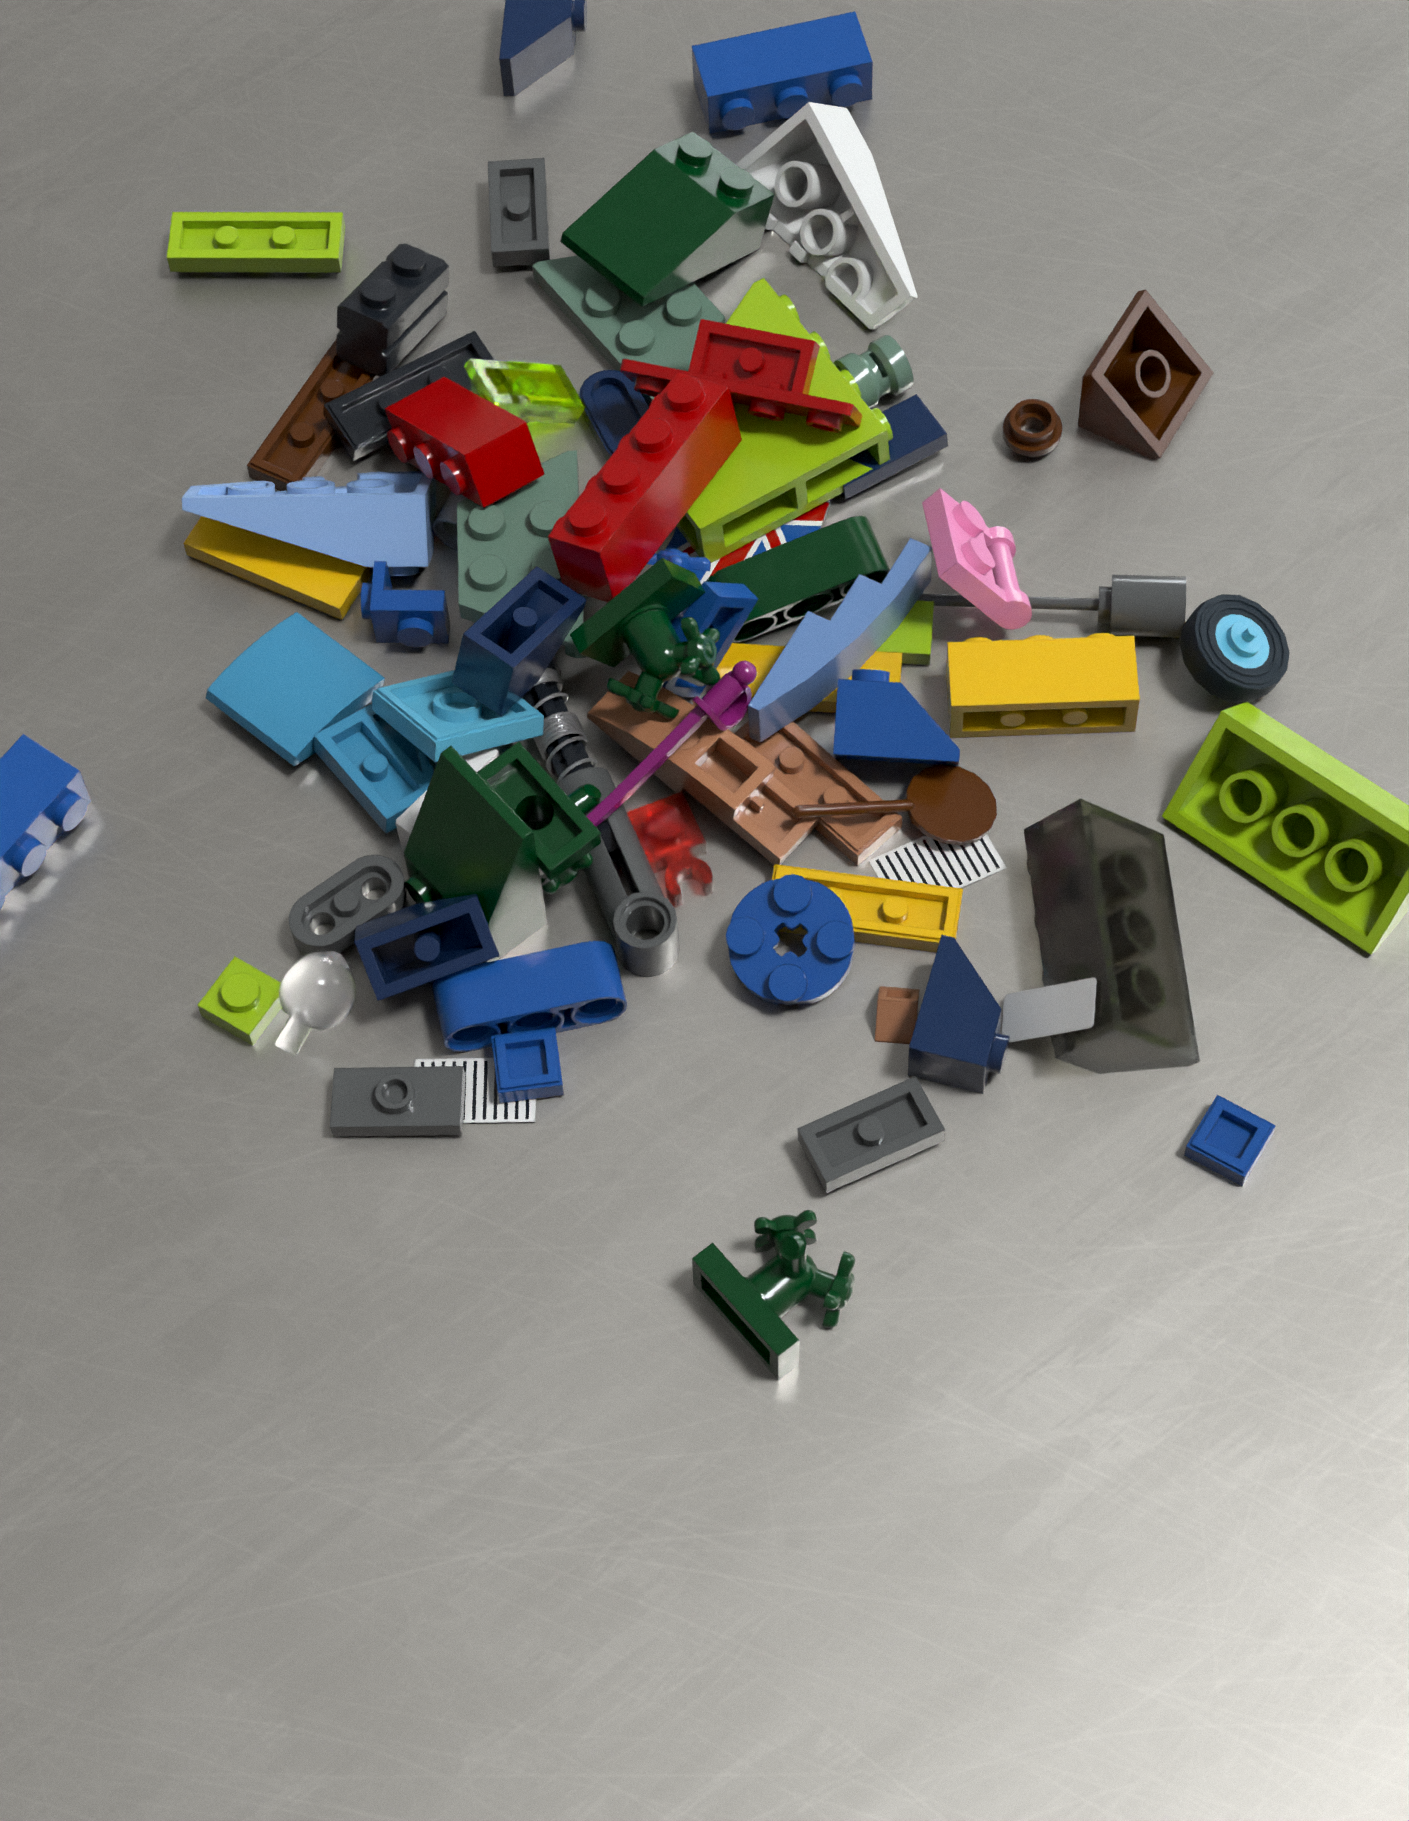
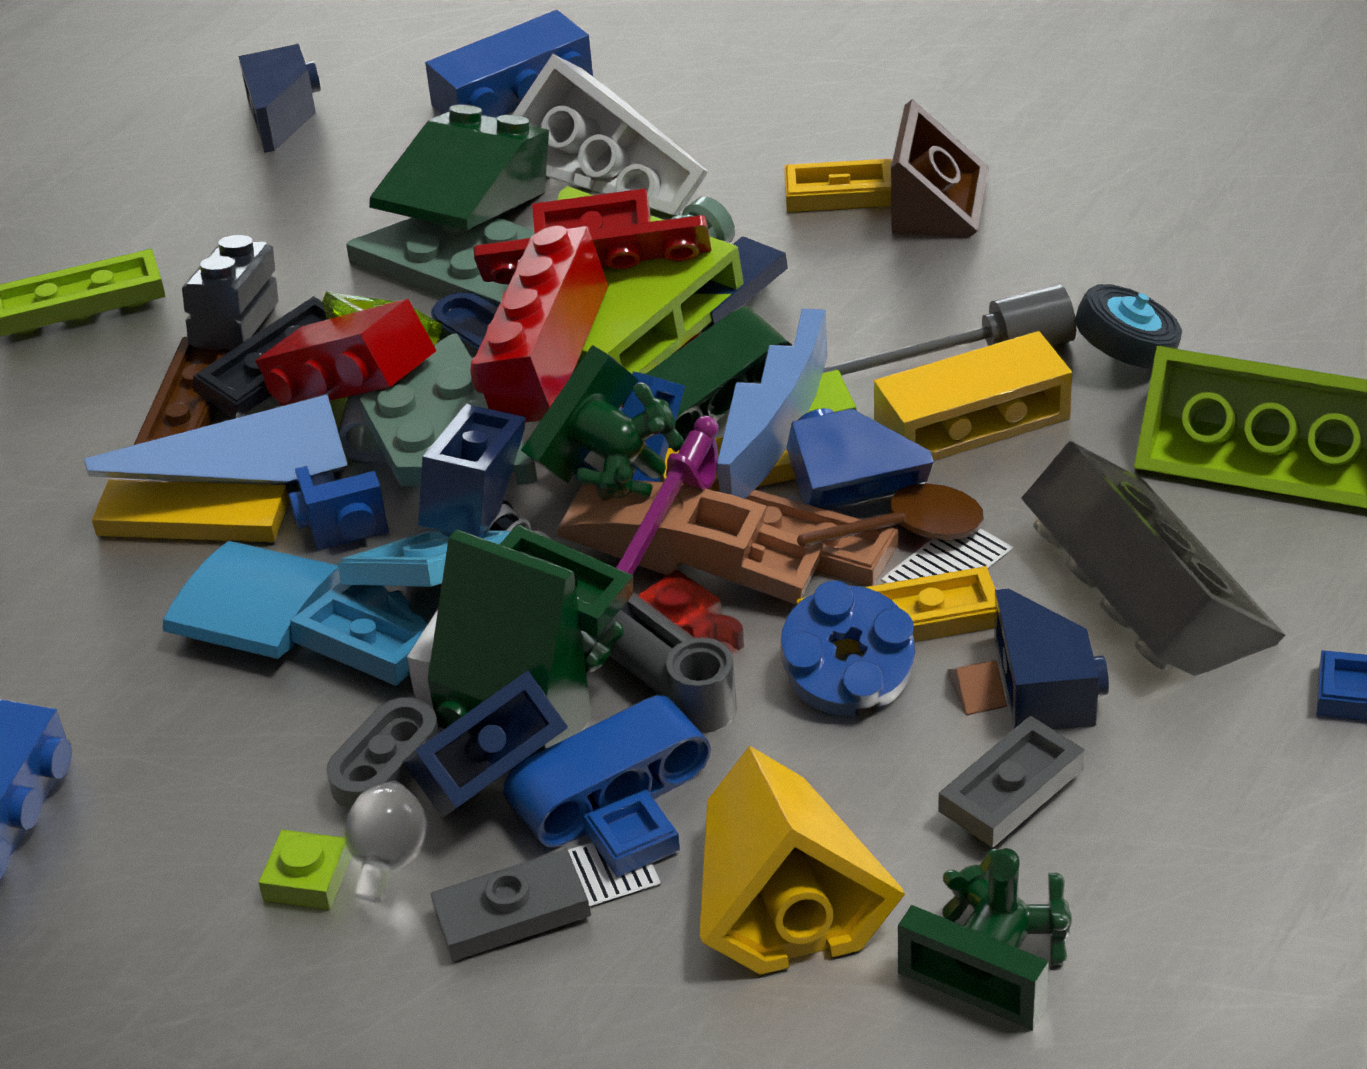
camera: 20 degrees left, 20 degrees down
dark grey plate [488,158,550,267] -> none
bright pink plate [922,488,1032,630] -> none
white sticker [1002,977,1097,1043] -> none
reddish brown plate [1003,399,1062,457] -> none
none -> yellow slope [699,745,906,975]
none -> yellow tile [784,158,892,212]

